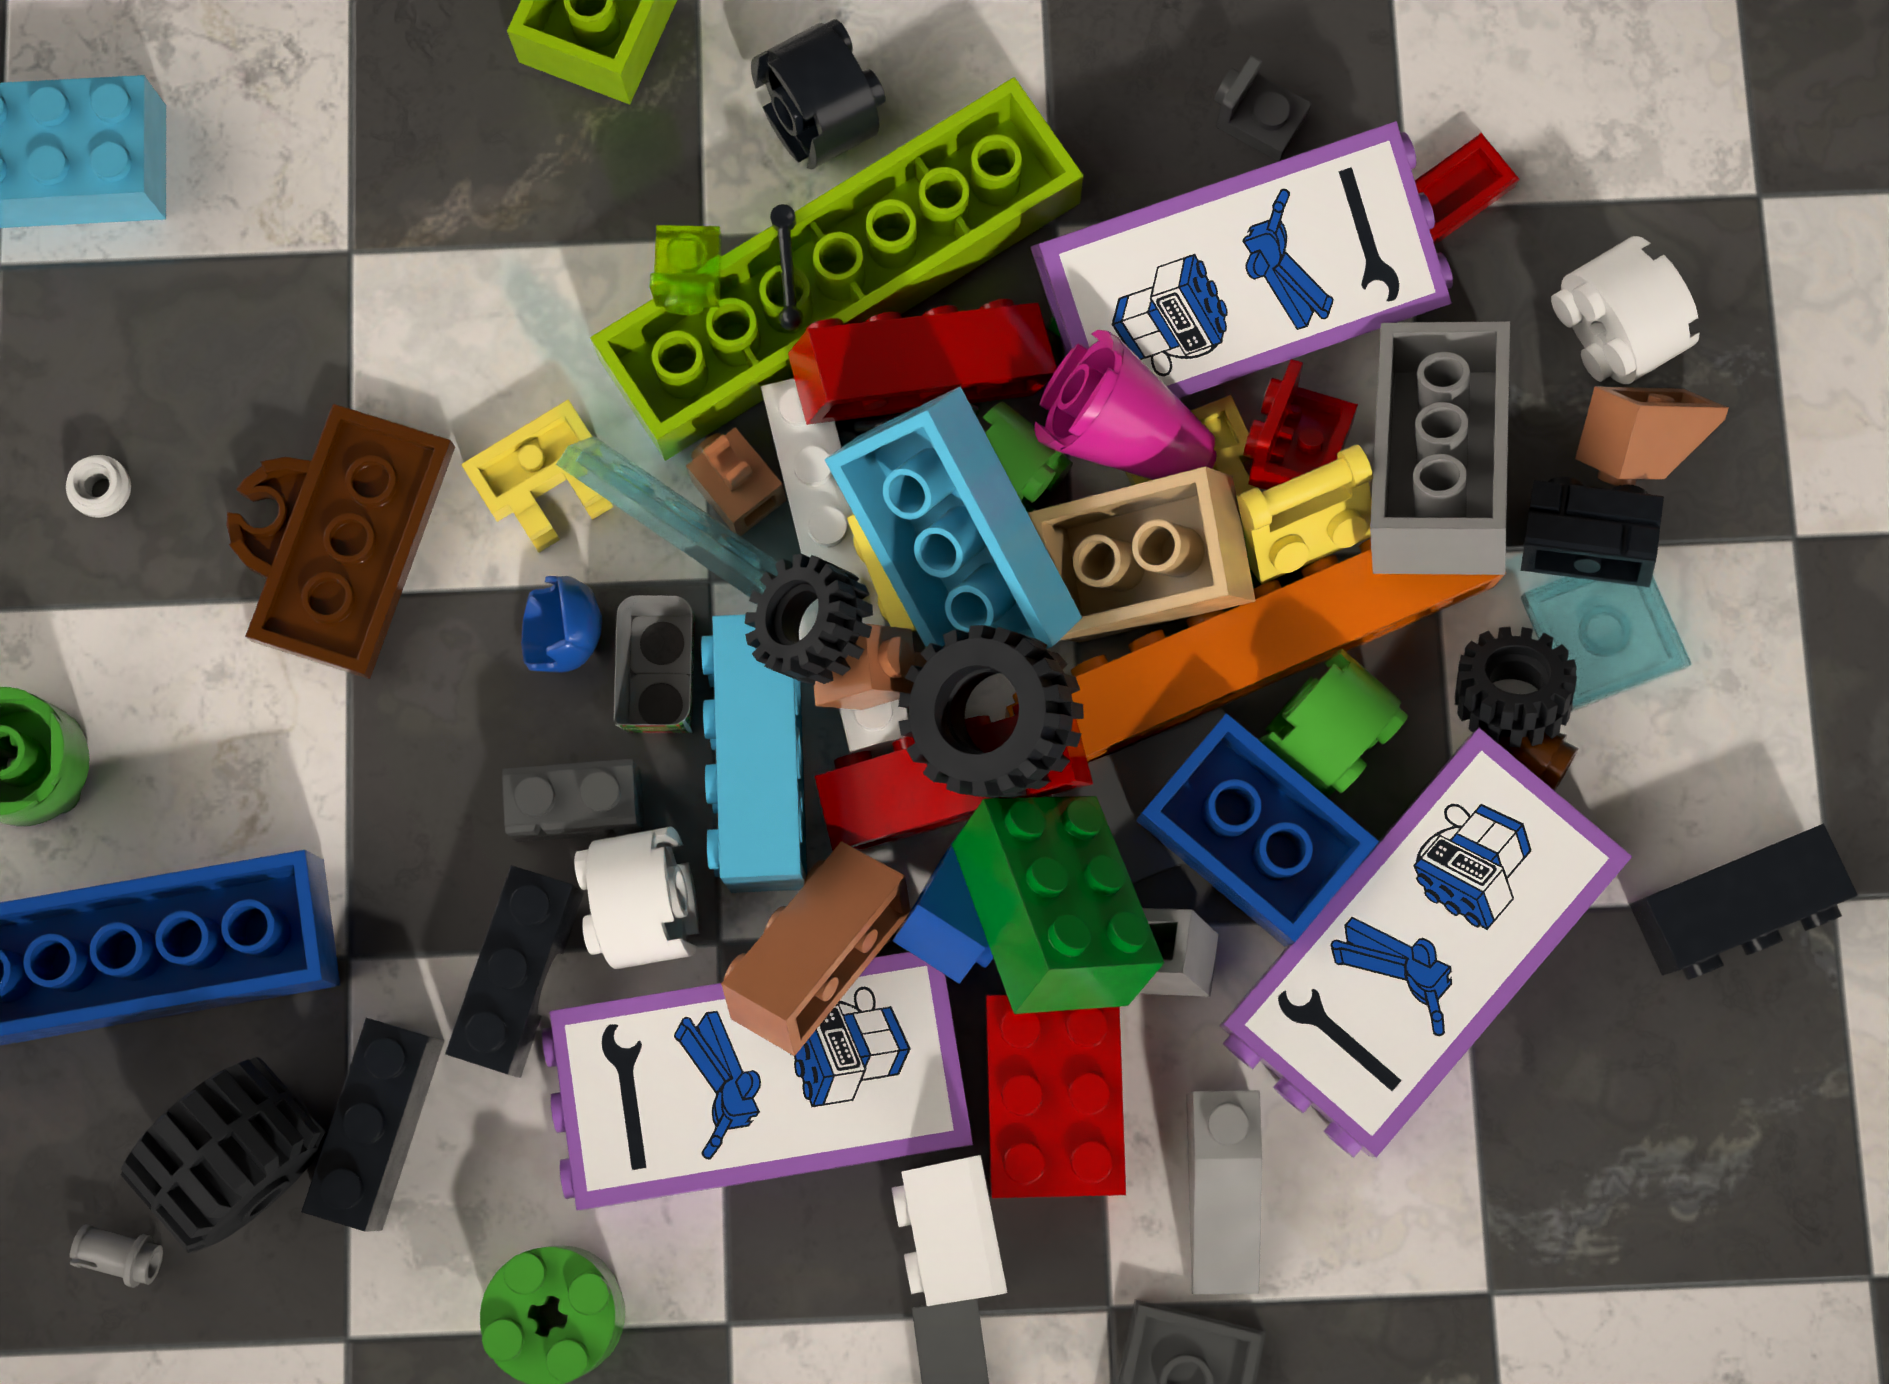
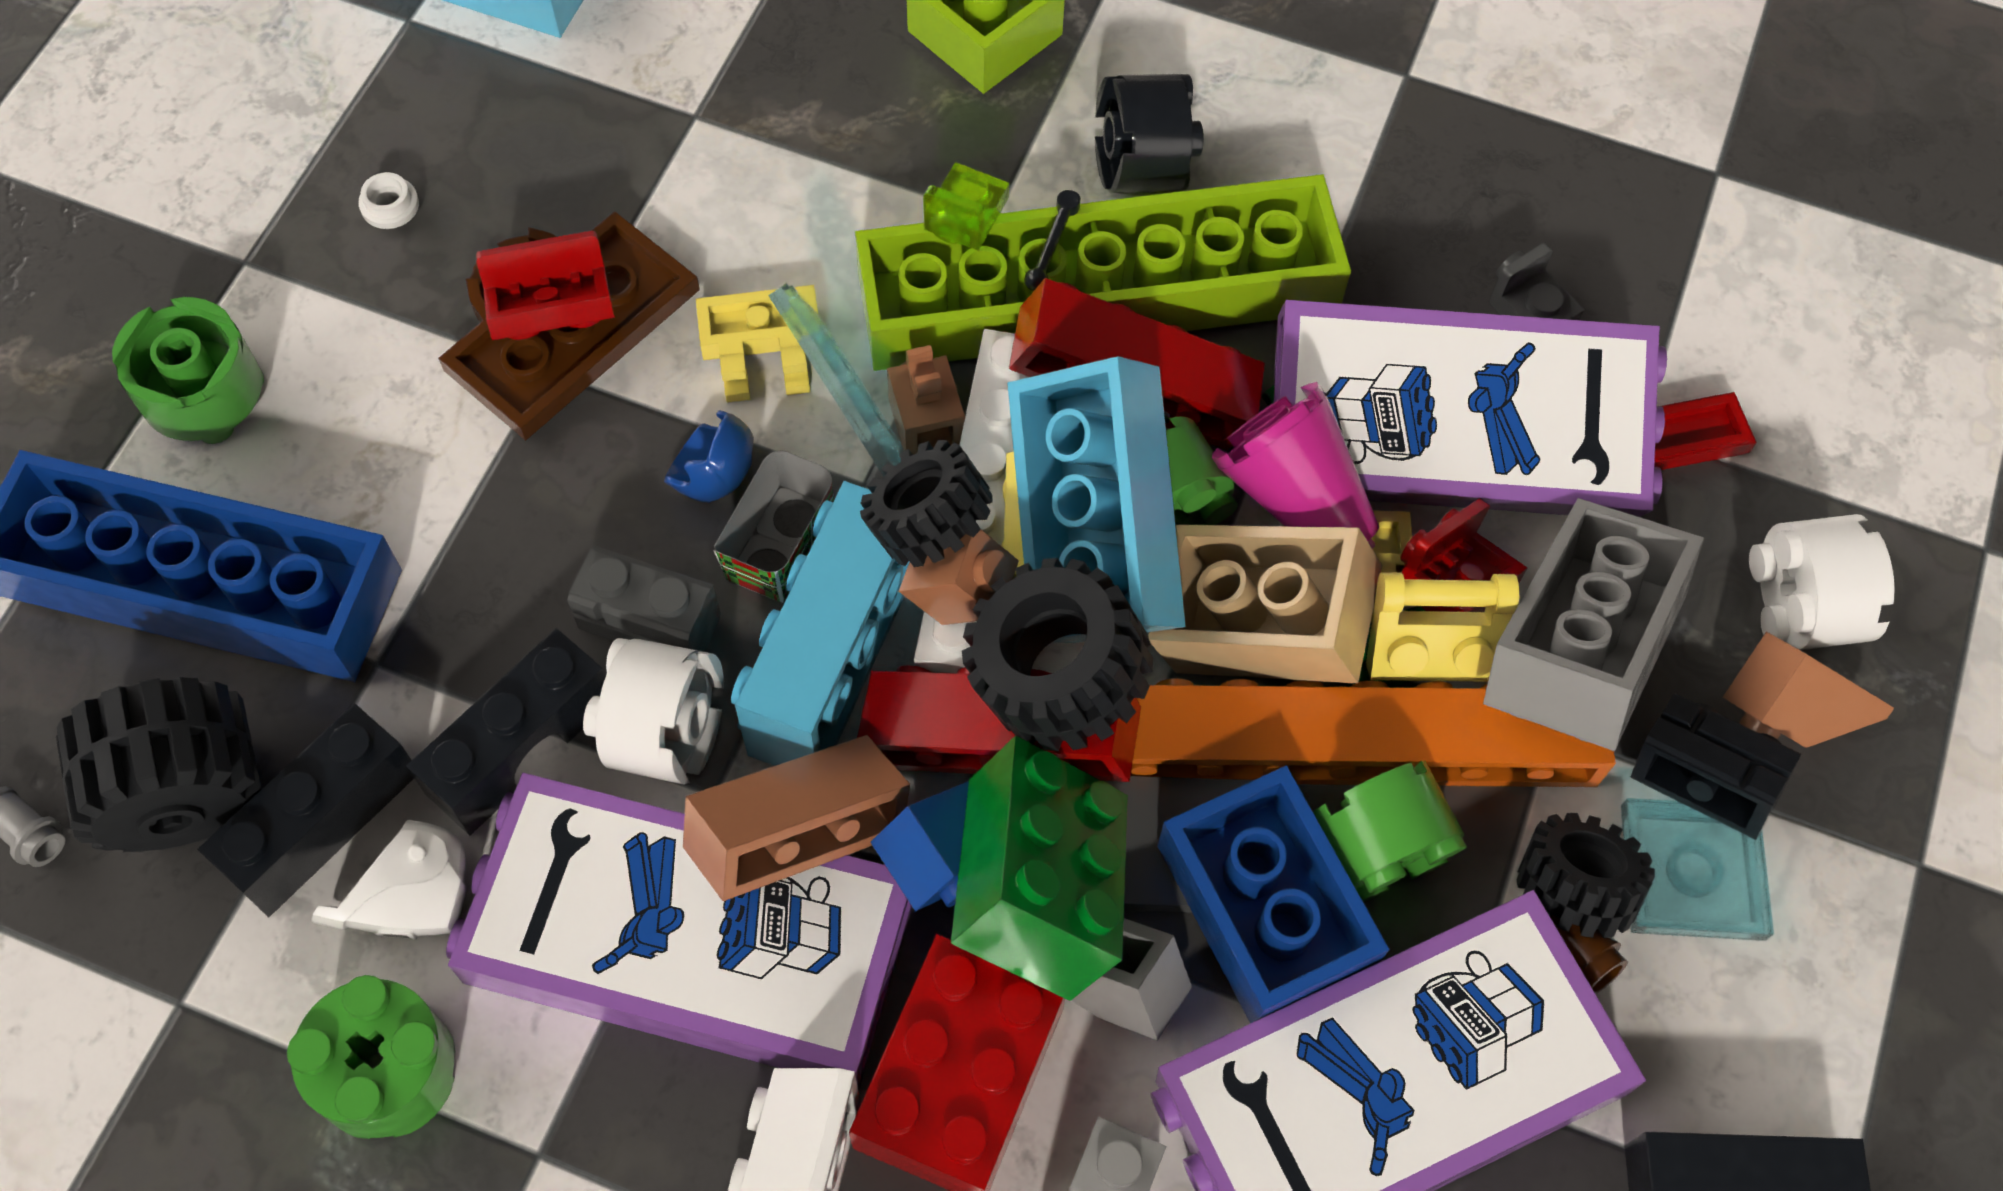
camera: 20 degrees right, 15 degrees down
none -> white helmet [311,820,467,939]
none -> red bracket [476,230,615,341]

